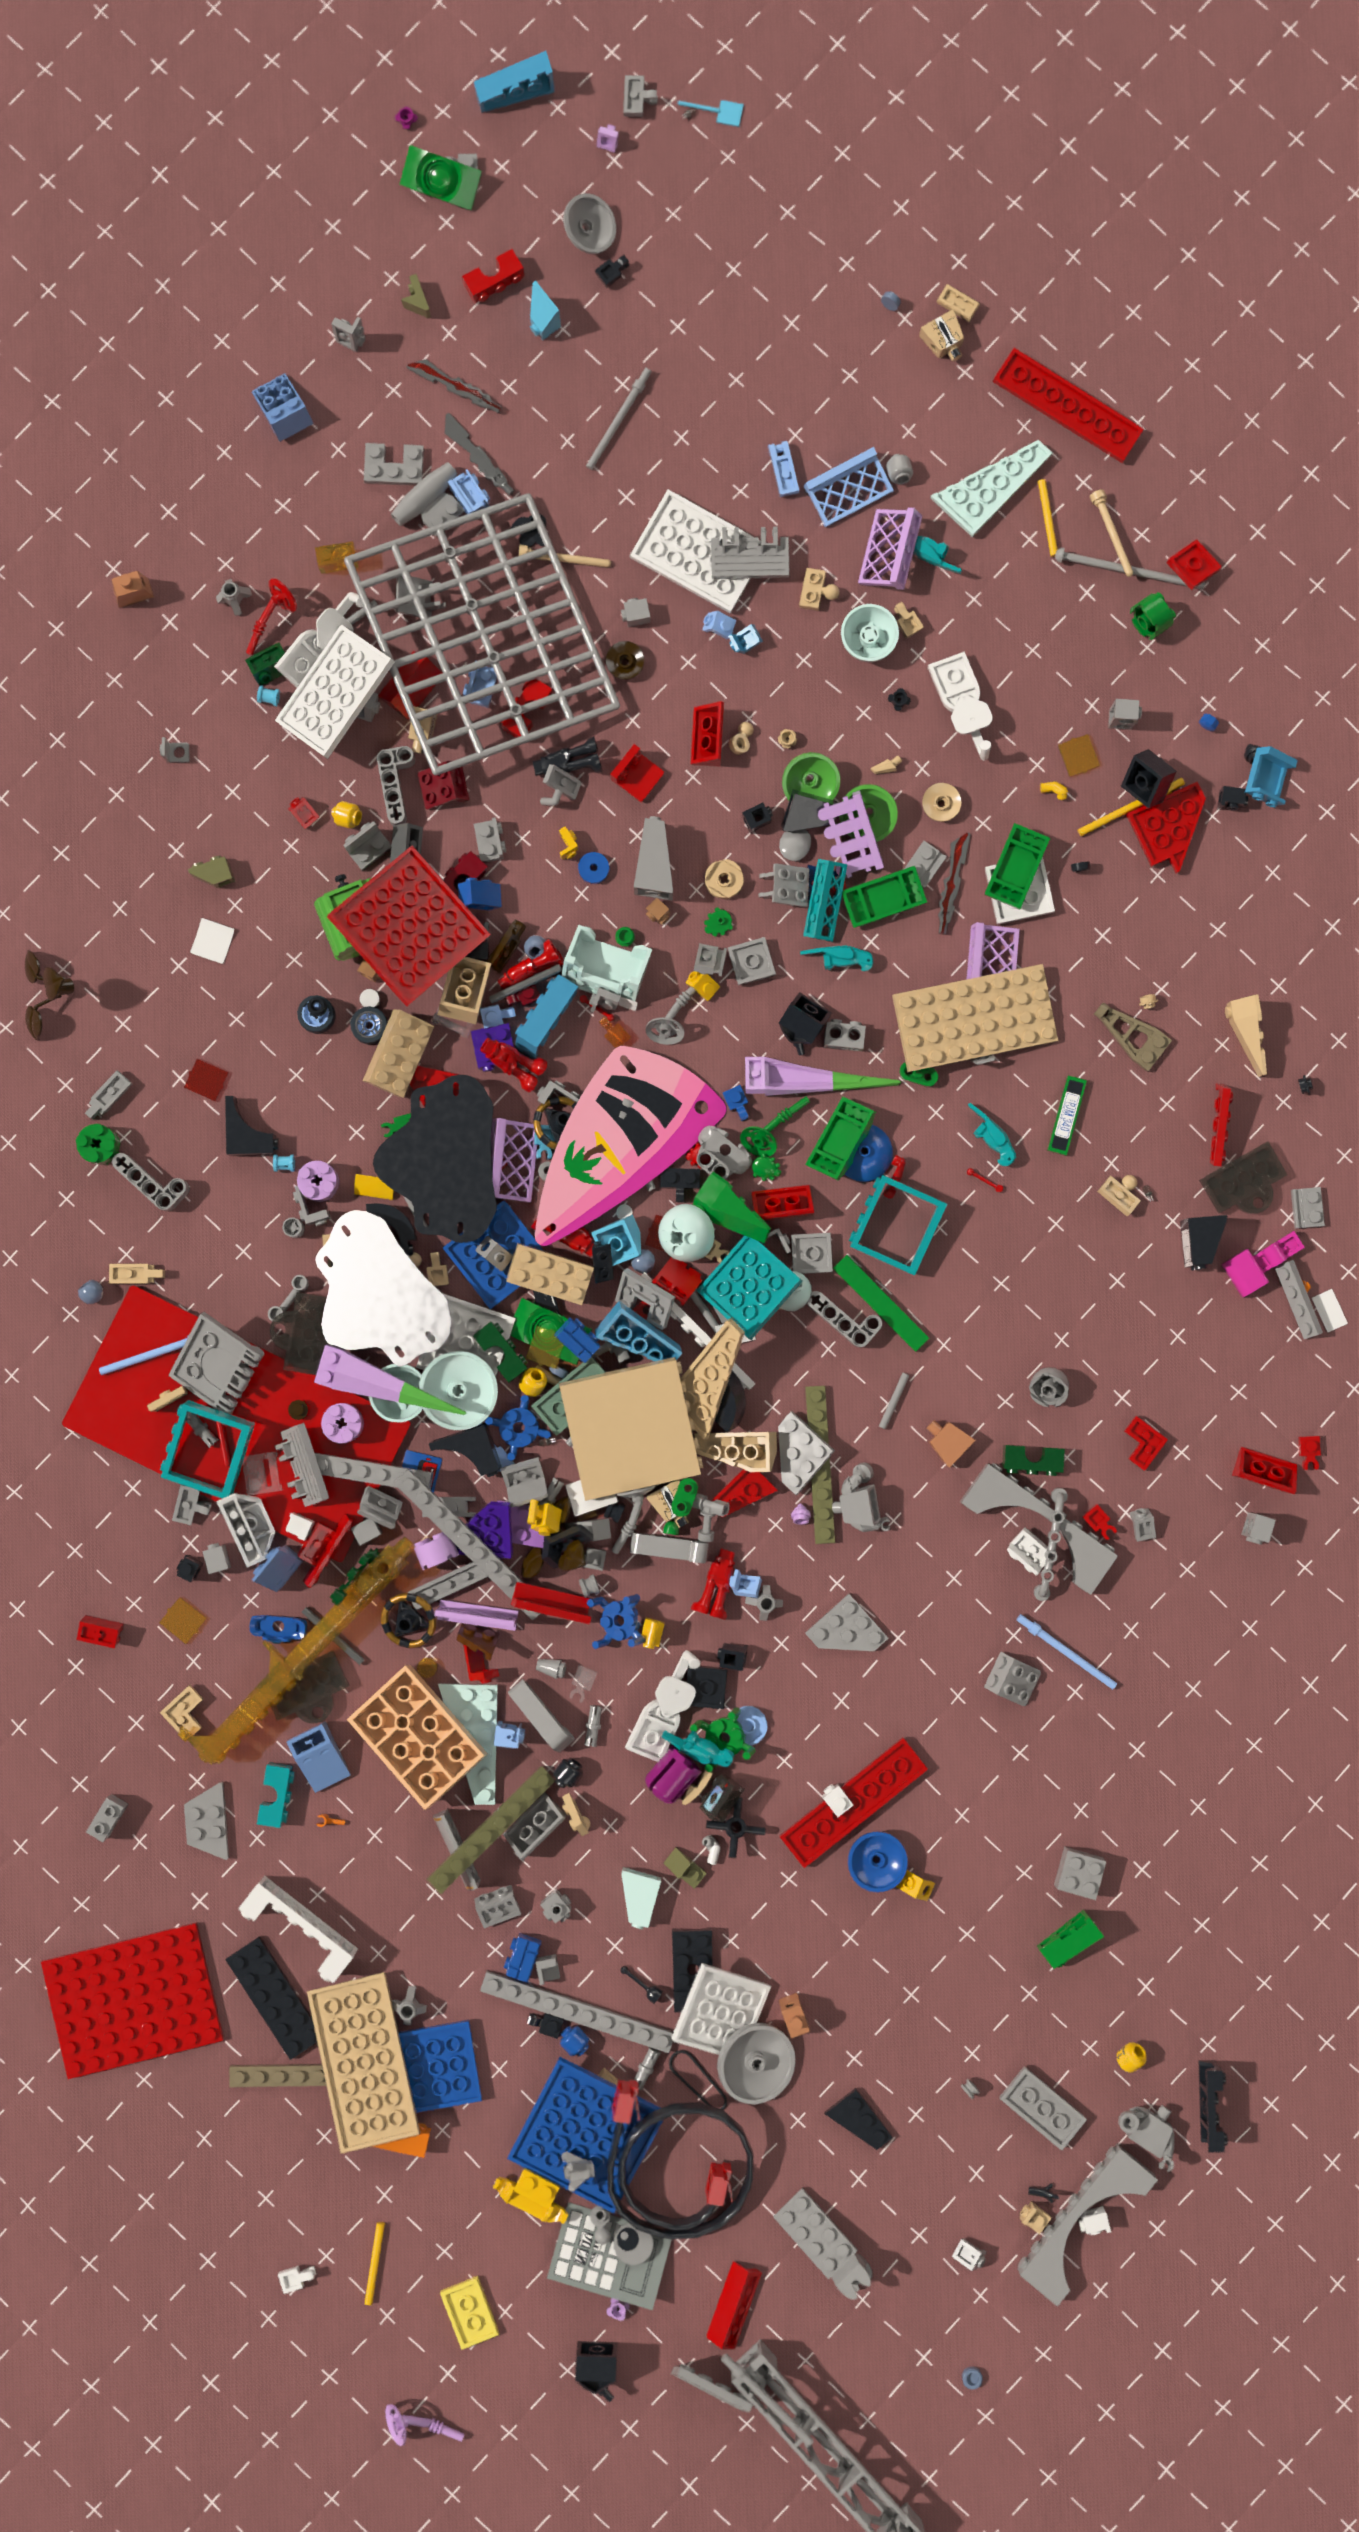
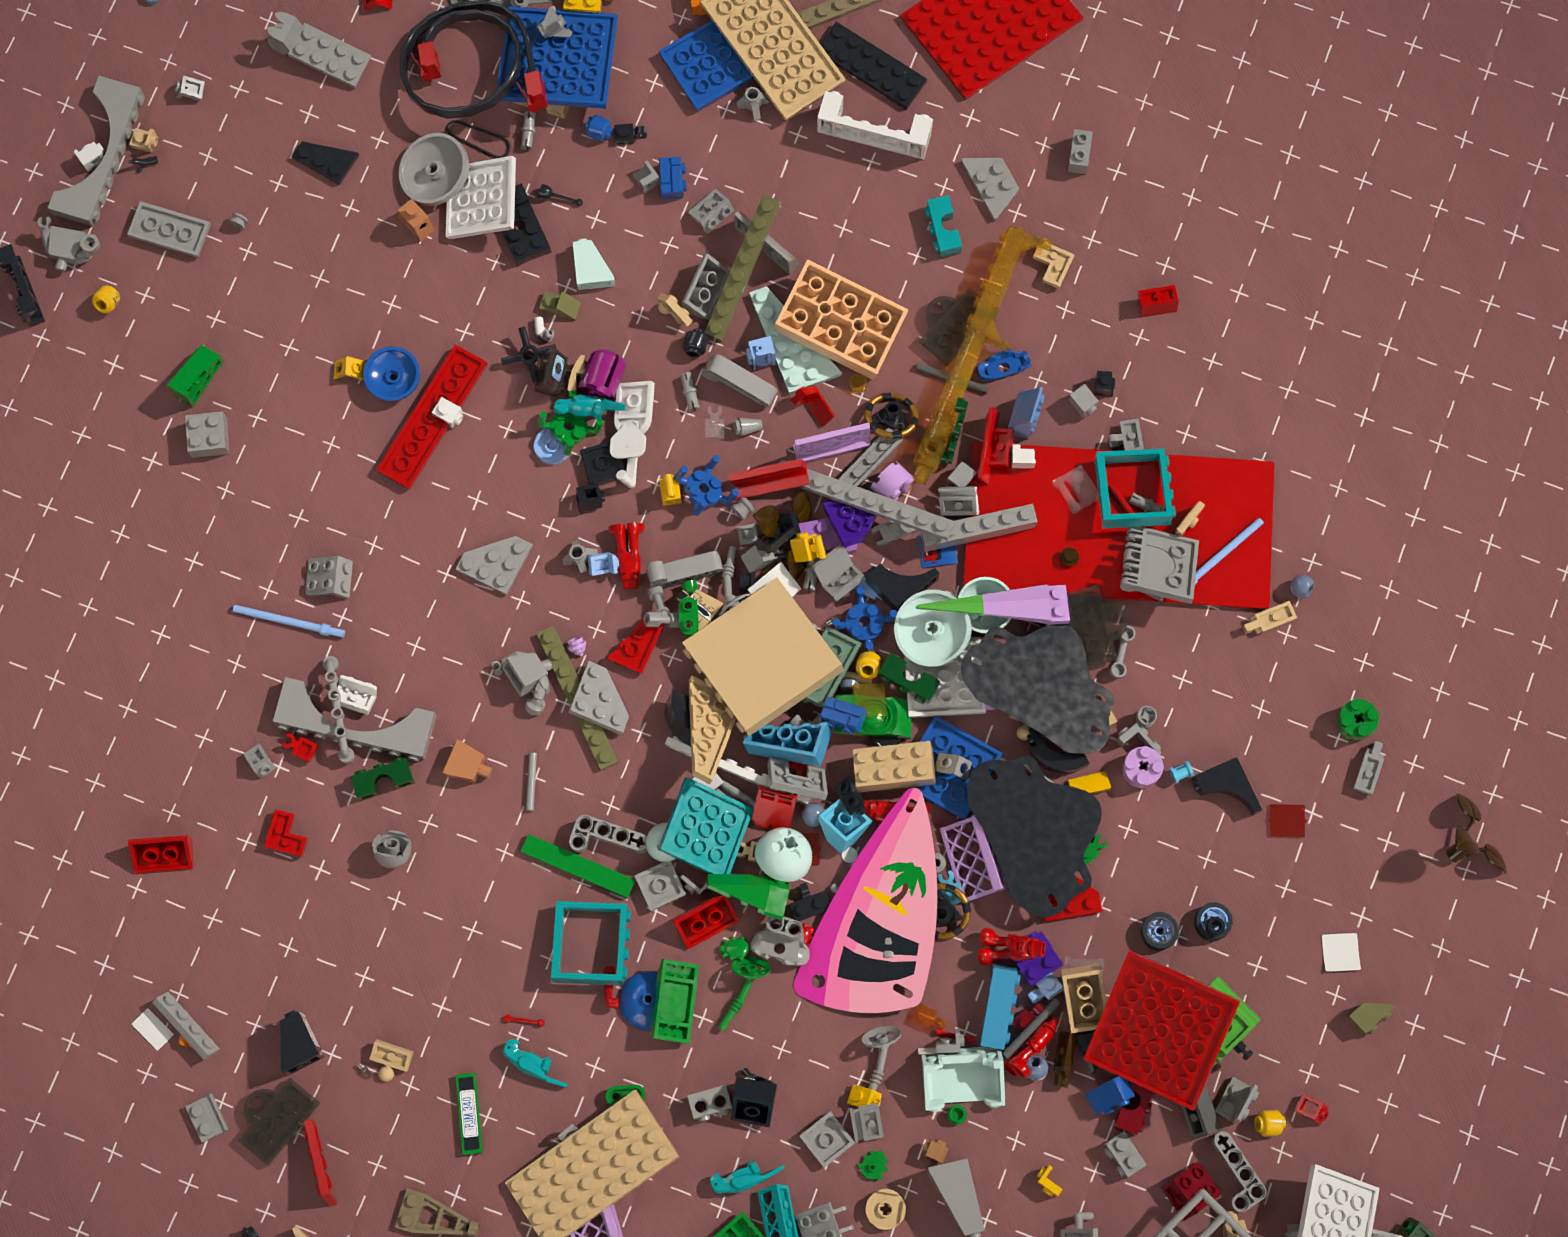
camera: 160 degrees right, 10 degrees down
light grey beam [112,1153,190,1211] -> none
clear yellow piece [159,1597,207,1644] -> none
light grey bracket [160,737,189,763] -> none
white wedge [217,1493,275,1567] -> none
medium azure bush [257,685,280,707] -> none
light grey hinge [275,1423,329,1507] -> none
medium blue slope [287,1721,351,1793] -> none
orange hand [316,1814,345,1827] -> none
lavender brick [321,1403,364,1443] -> none
white tile [360,989,380,1008] -> none
tan brick [363,1009,434,1098] -> none
tan plate [427,1252,449,1286] -> none
reddish brown wing [456,1623,500,1661] -> none
light grey plate [480,1971,674,2053] -> none
light grey bracket [537,1081,581,1104] -> none
light grey brick [540,1888,572,1924] -> none
blue piece [578,852,609,884] -> none
tan wedge [695,1432,777,1472] -> none
blue plate [722,1085,748,1121] -> none
lavender plate [745,1057,901,1096] -> none
dark pink plate [1221,1231,1305,1297] -> none
light grey brick [1241,1512,1276,1545] -> none
red plate [1298,1436,1321,1470] -> none

